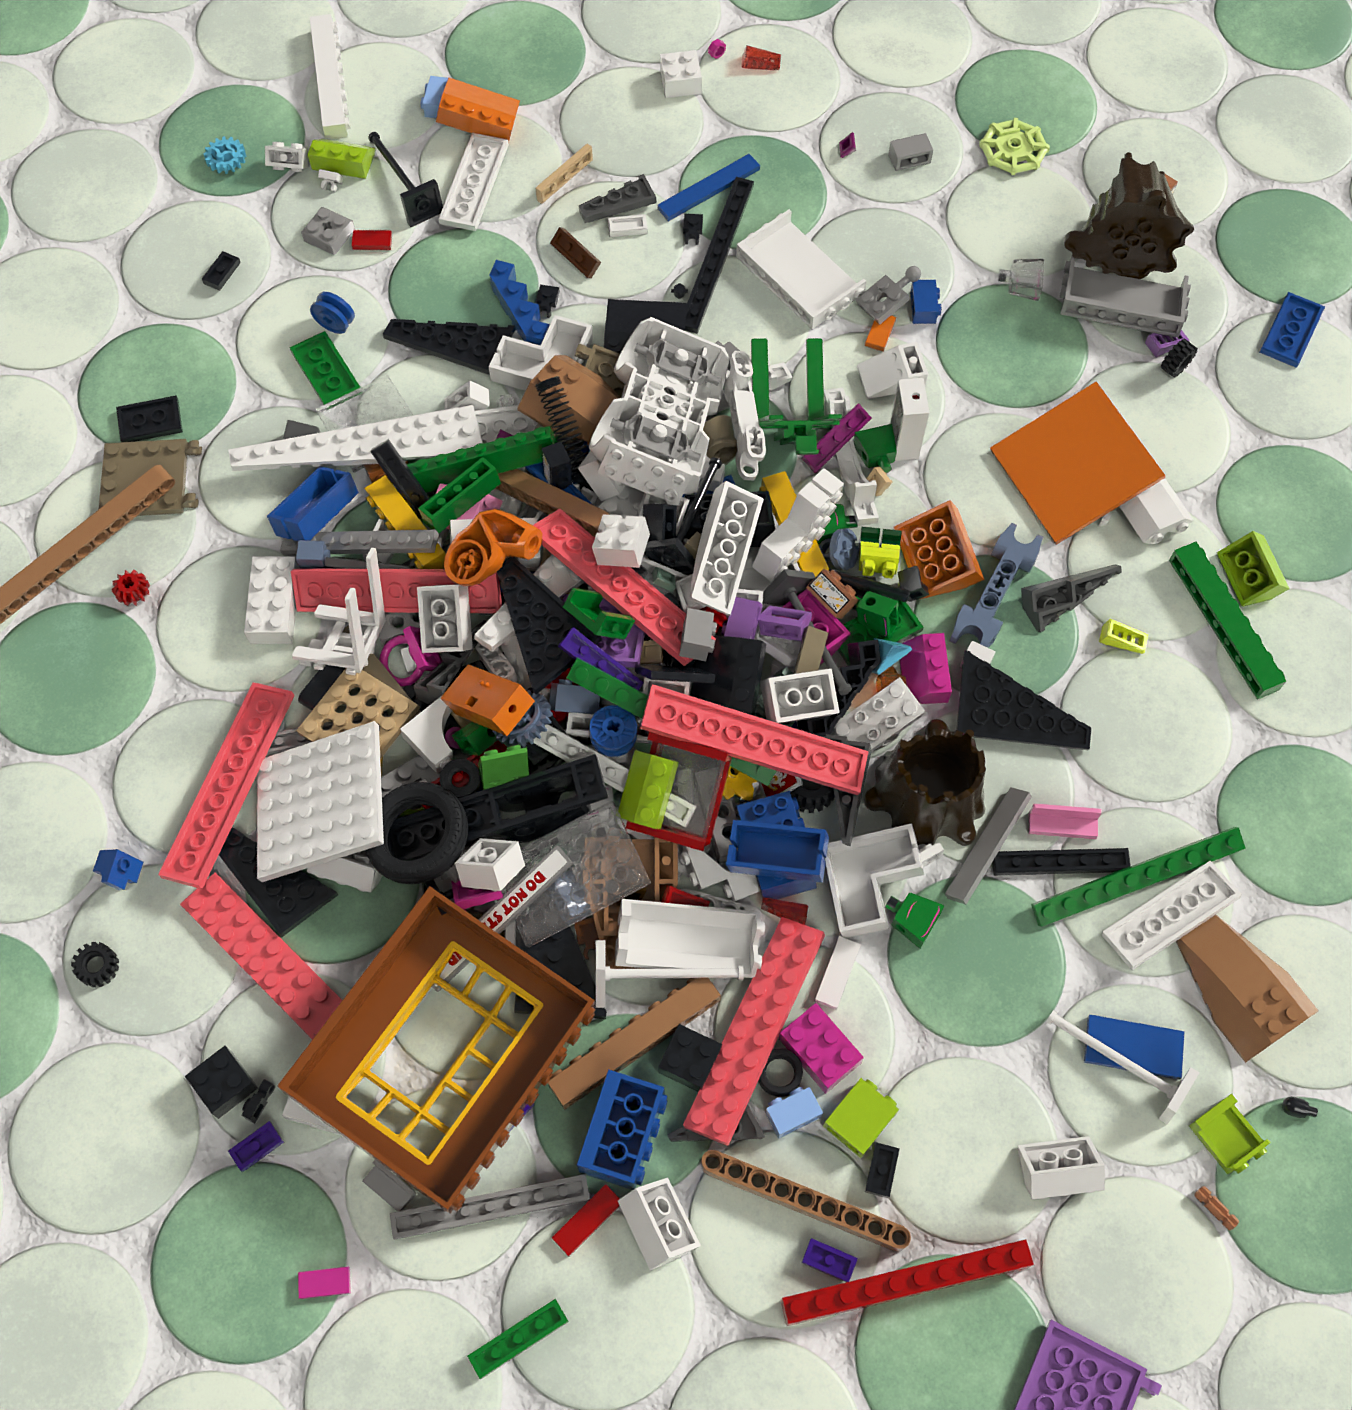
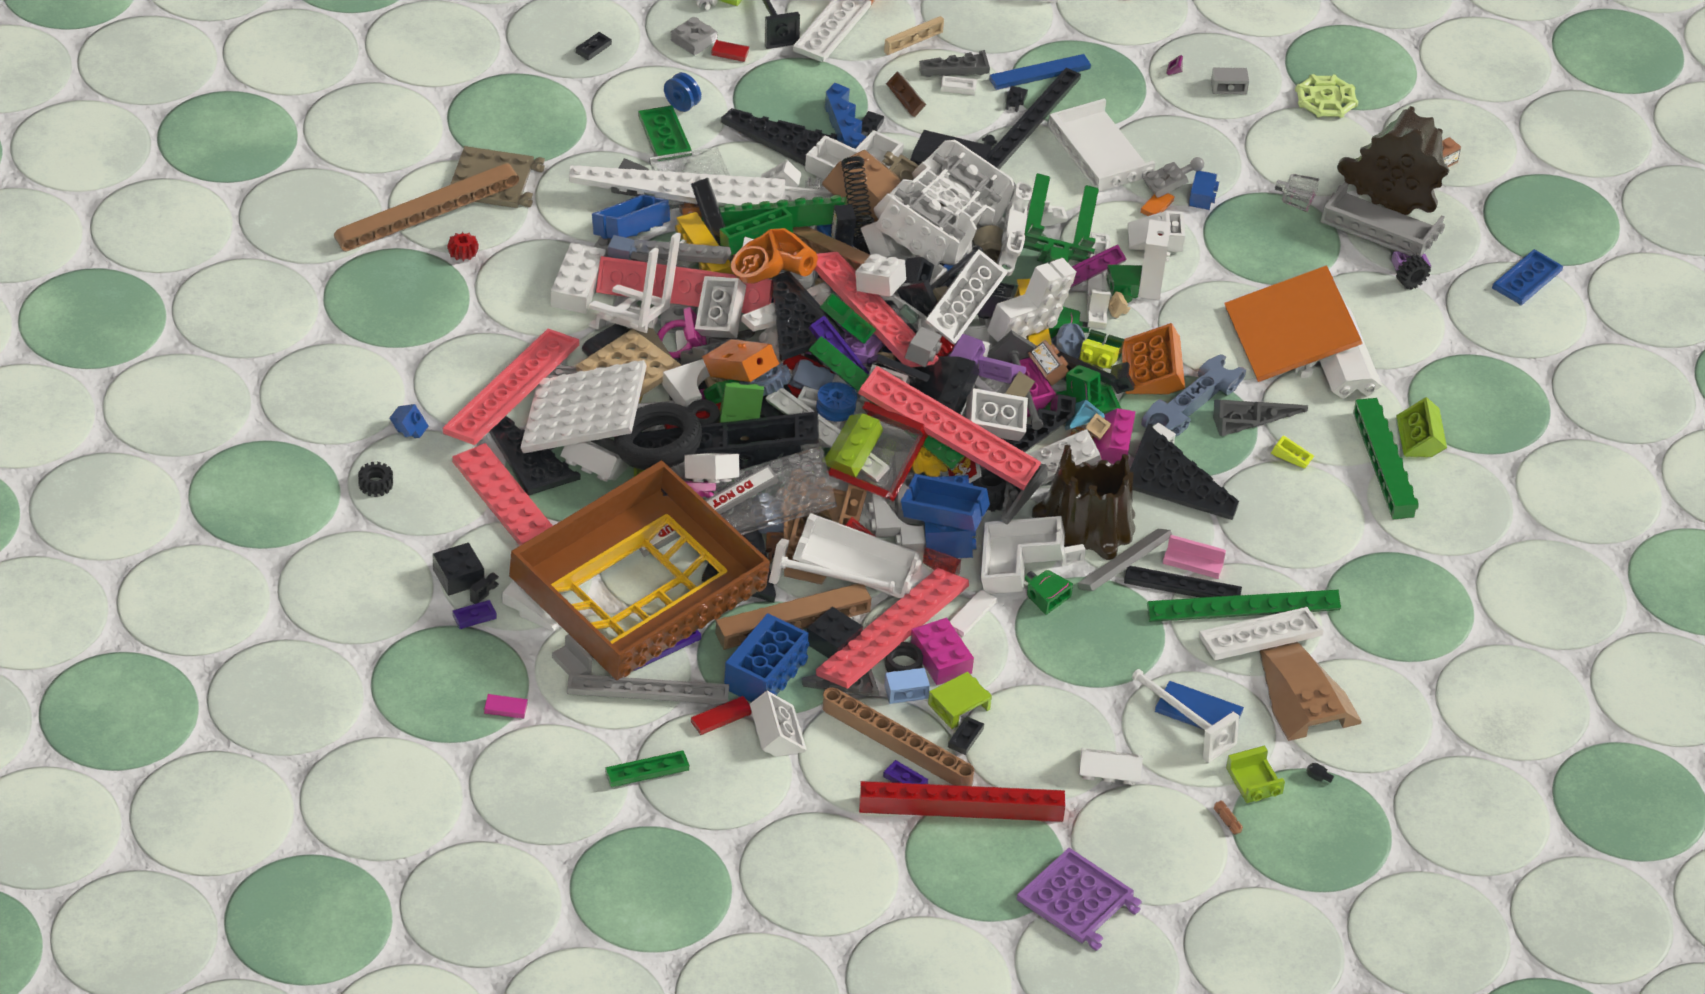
camera: 10 degrees right, 20 degrees down
black tile [116,395,183,442] -> none
none -> tan tile [1085,413,1111,440]

